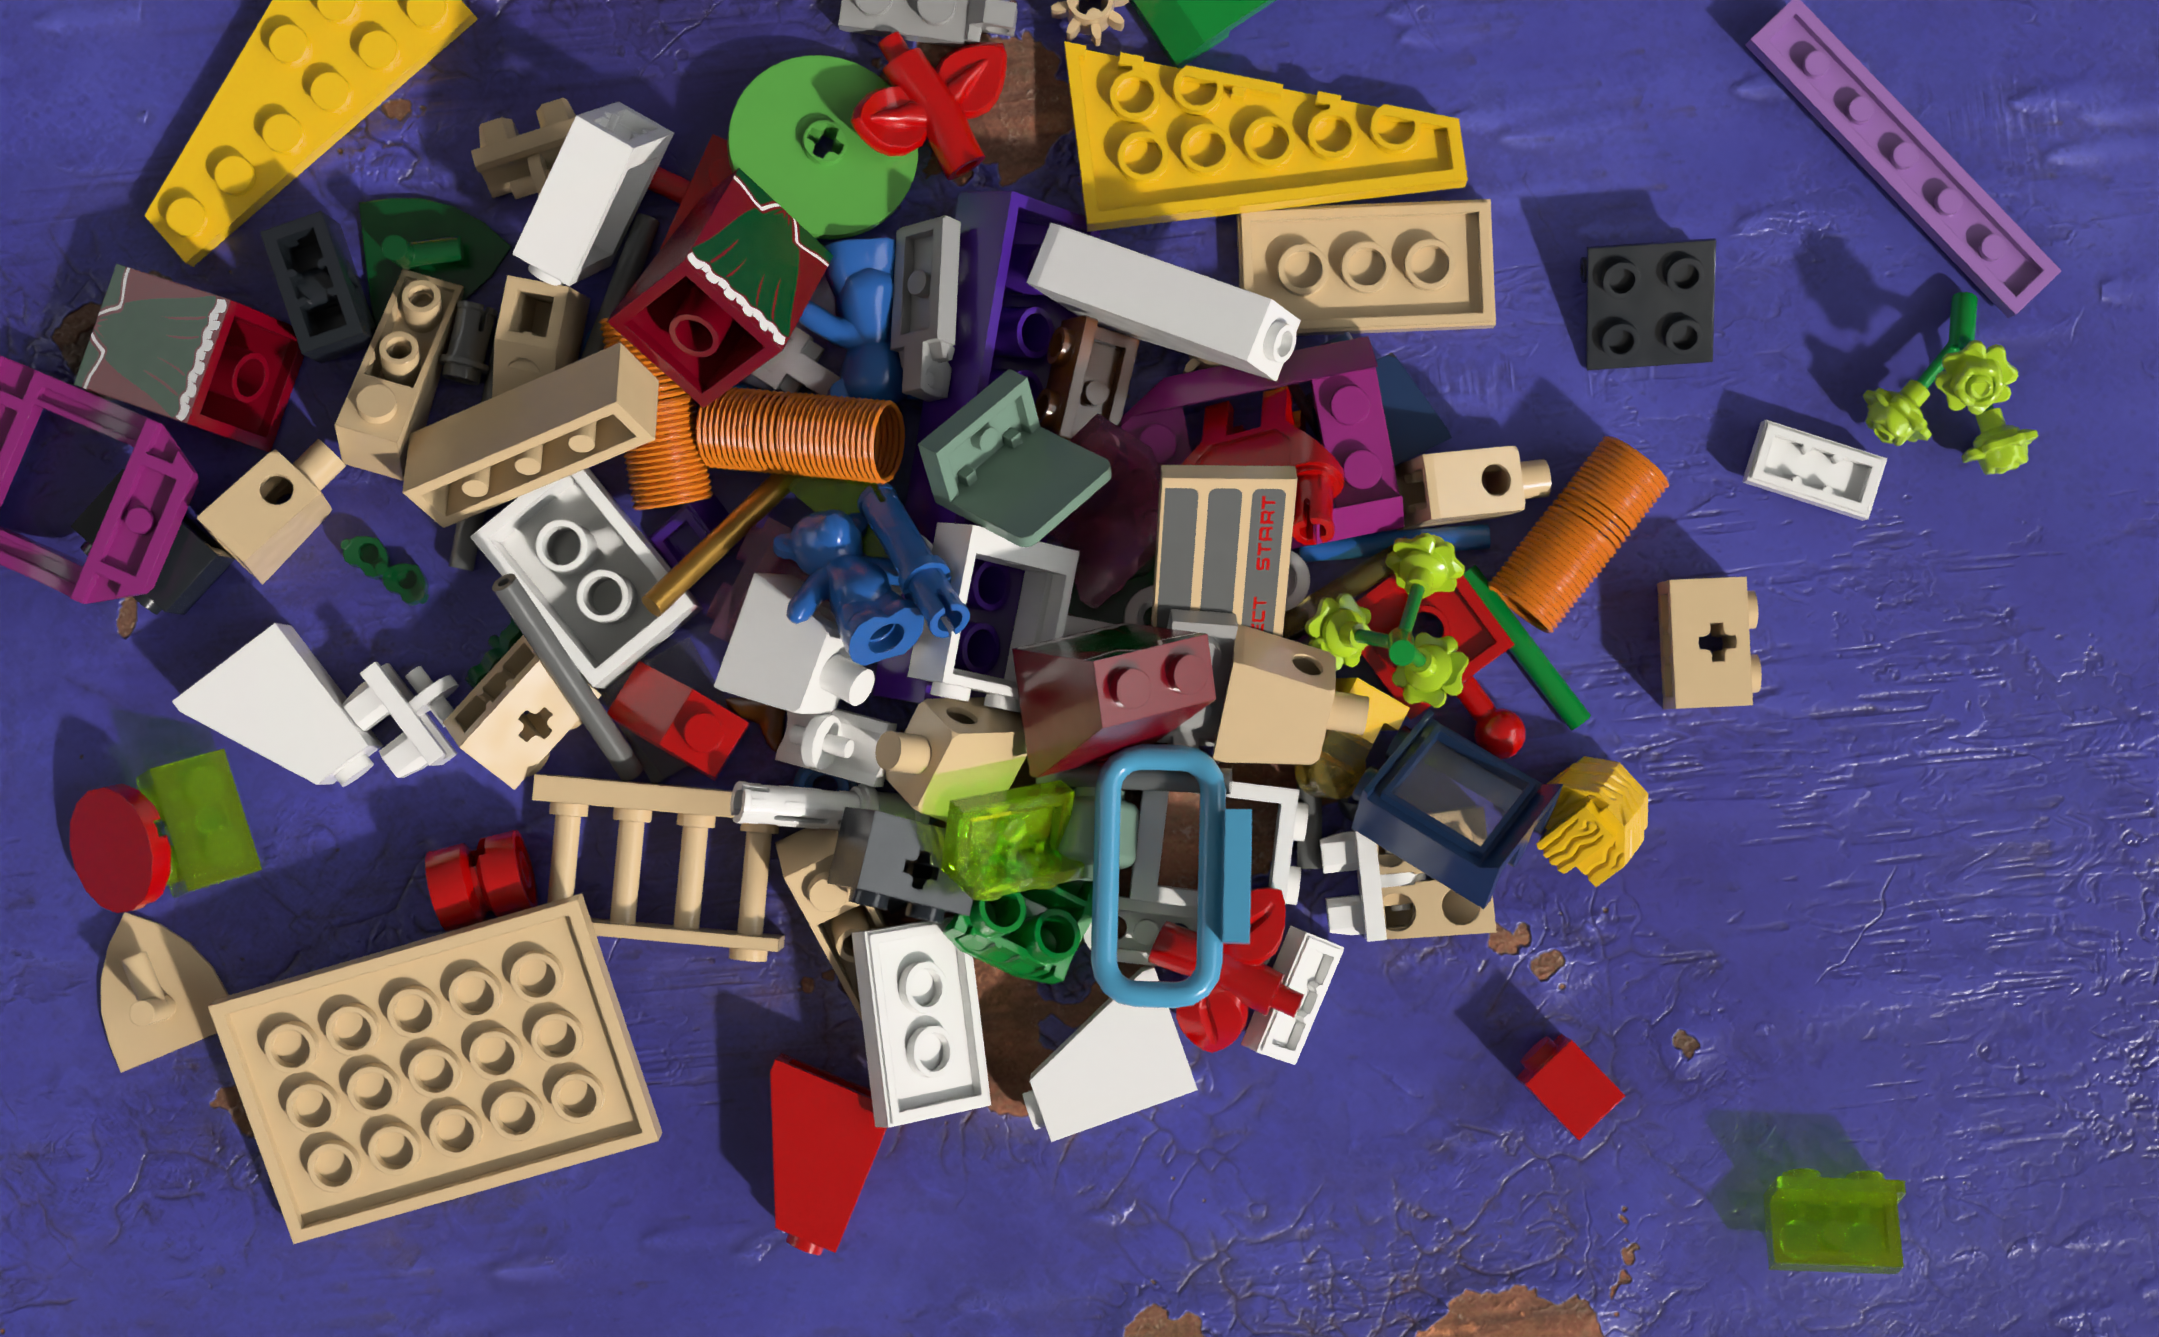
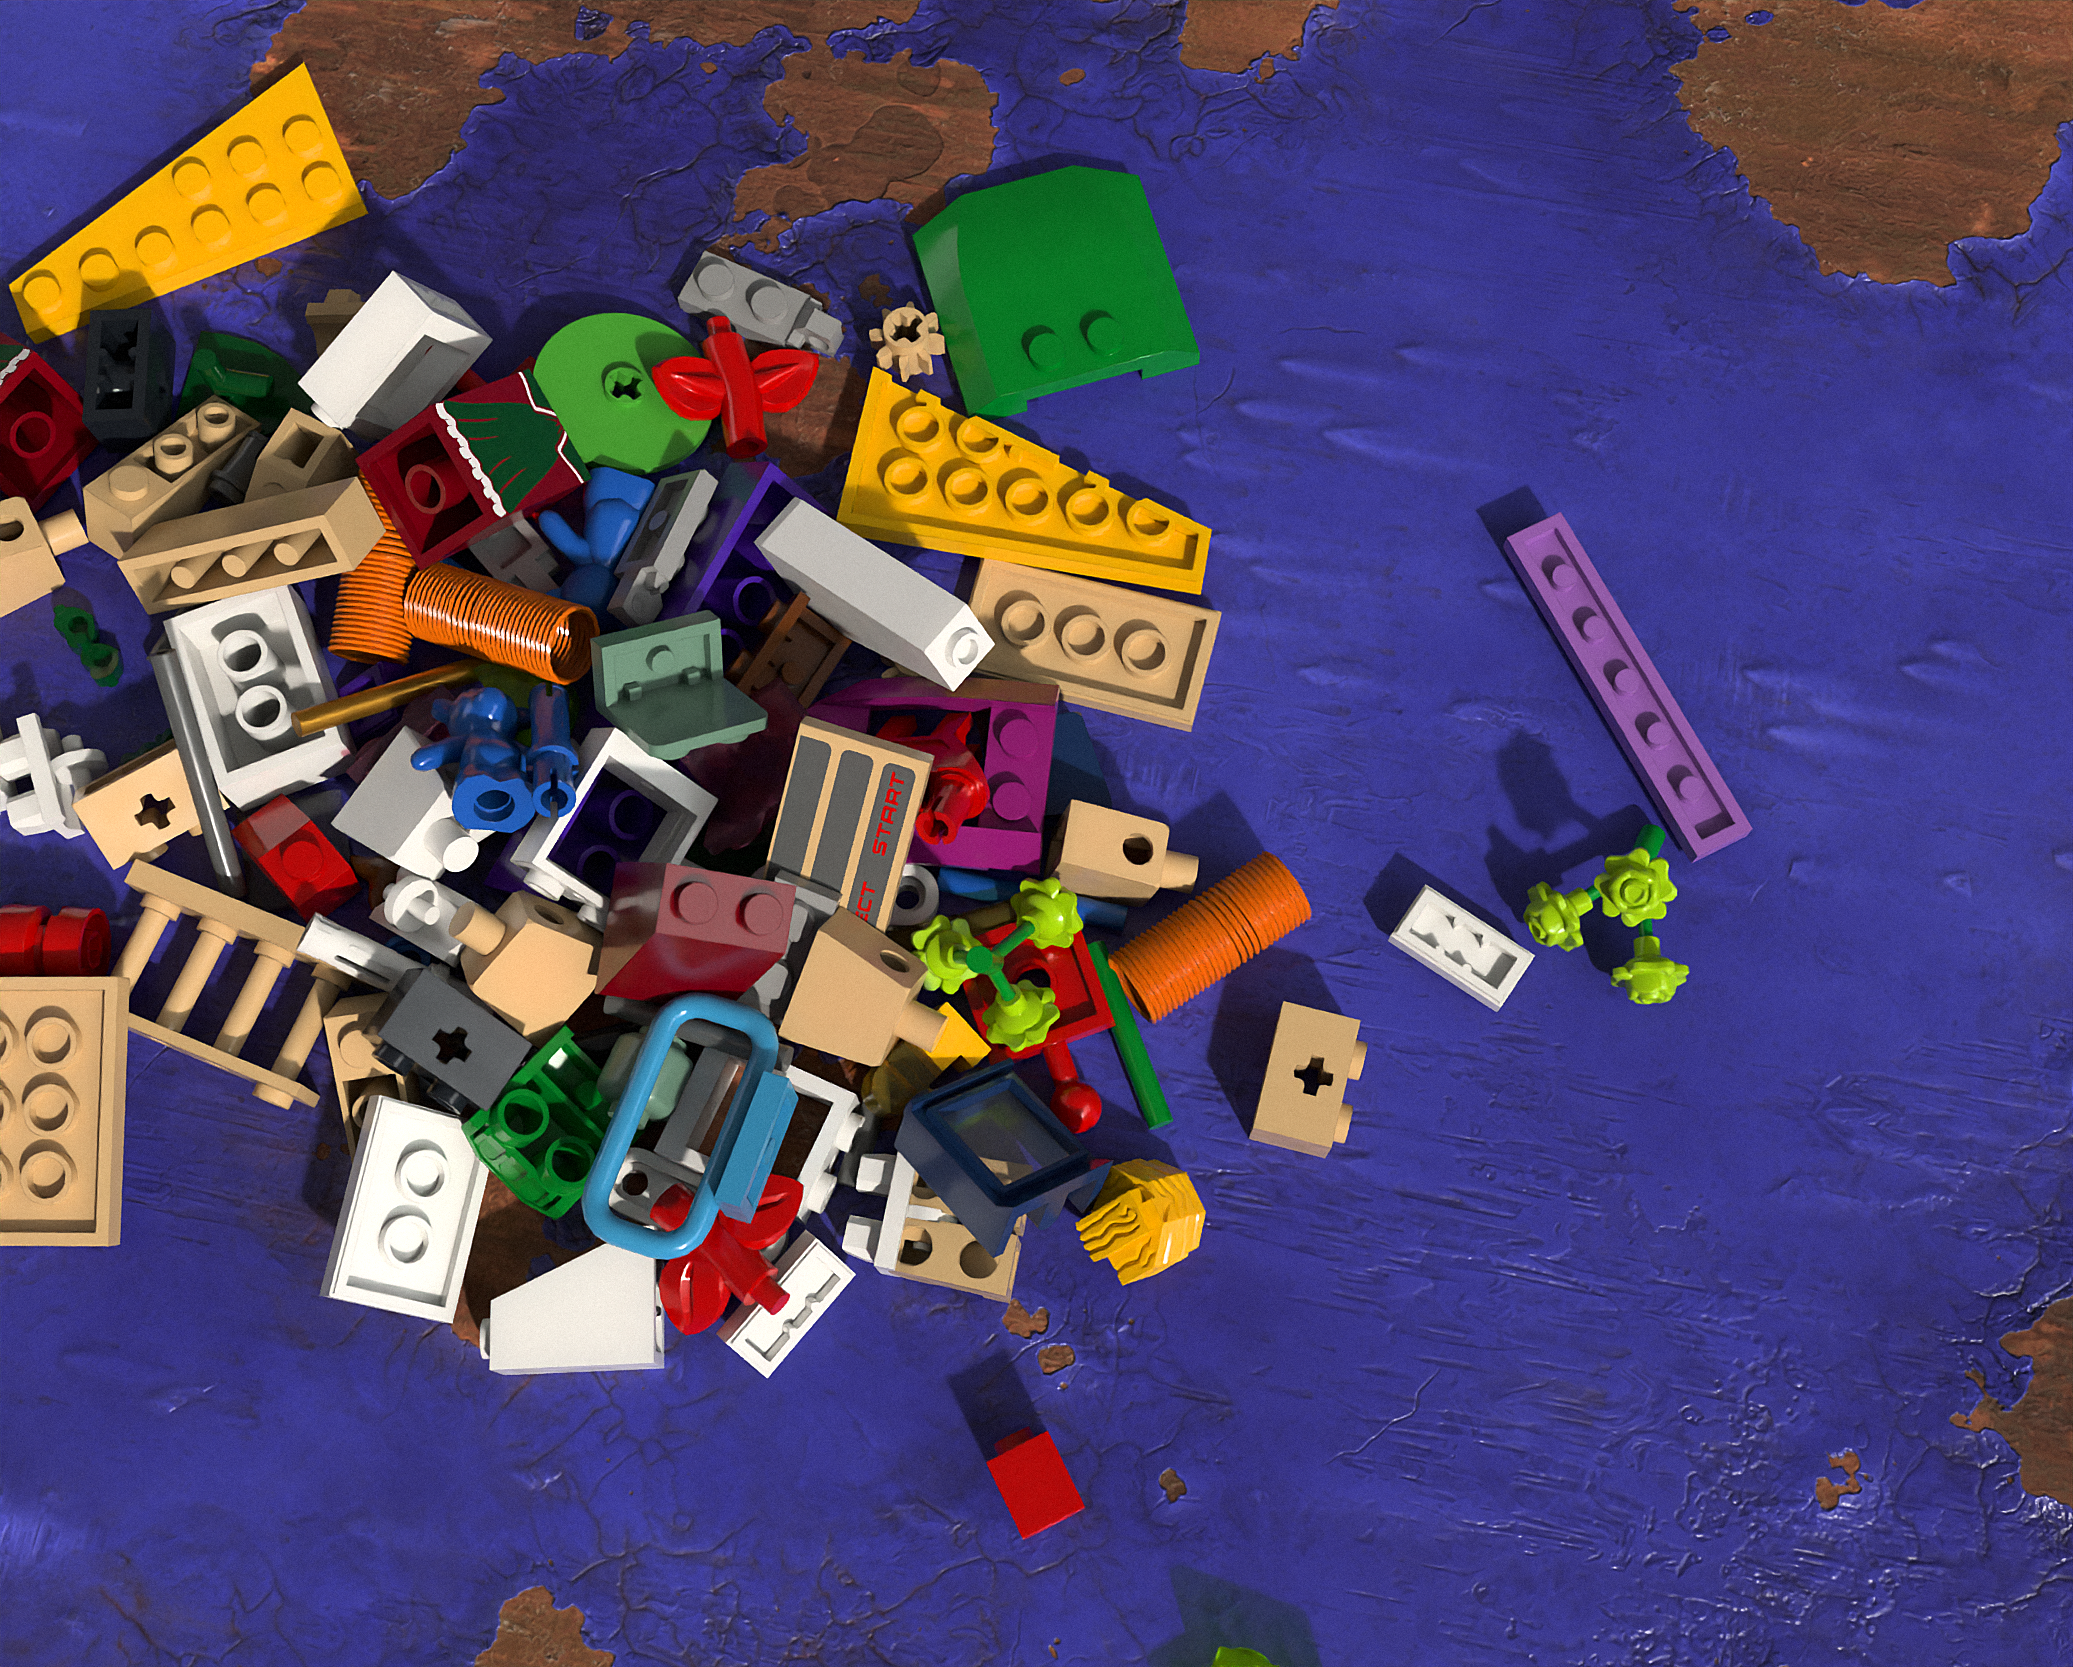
camera: 20 degrees right, 15 degrees down
red slope [770,1053,887,1255] -> none
clear neon green bracket [941,780,1085,901] -> none
black hinge [1580,238,1716,370] -> none

